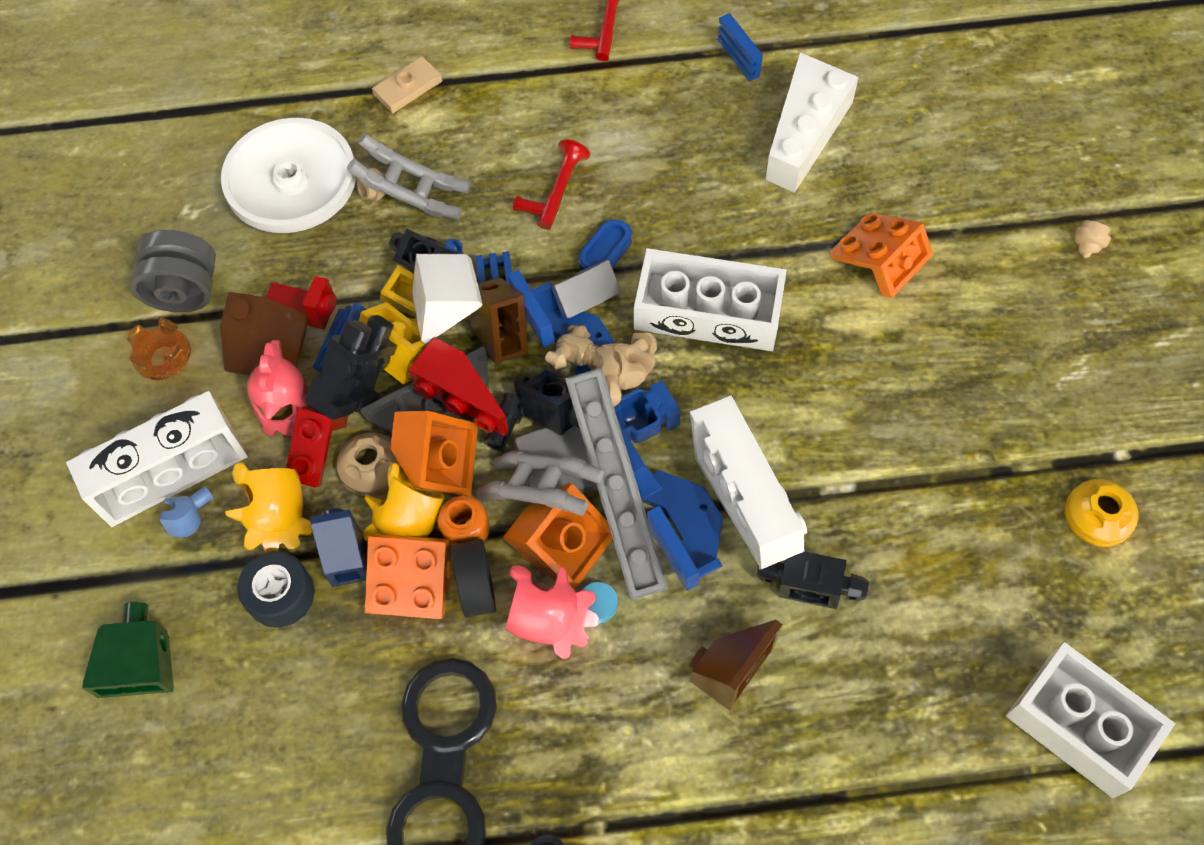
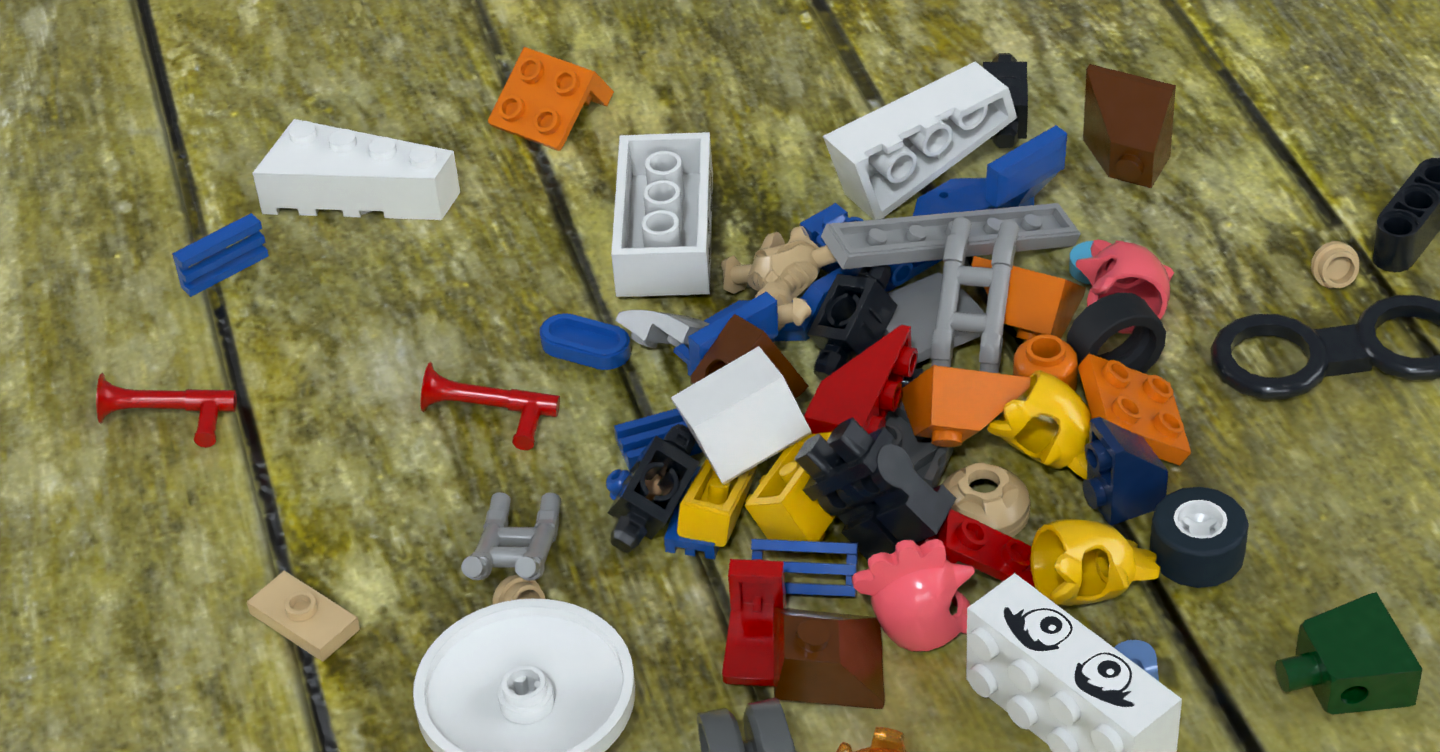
camera: 100 degrees left, 20 degrees down
none -> tan plate [1311,241,1359,288]

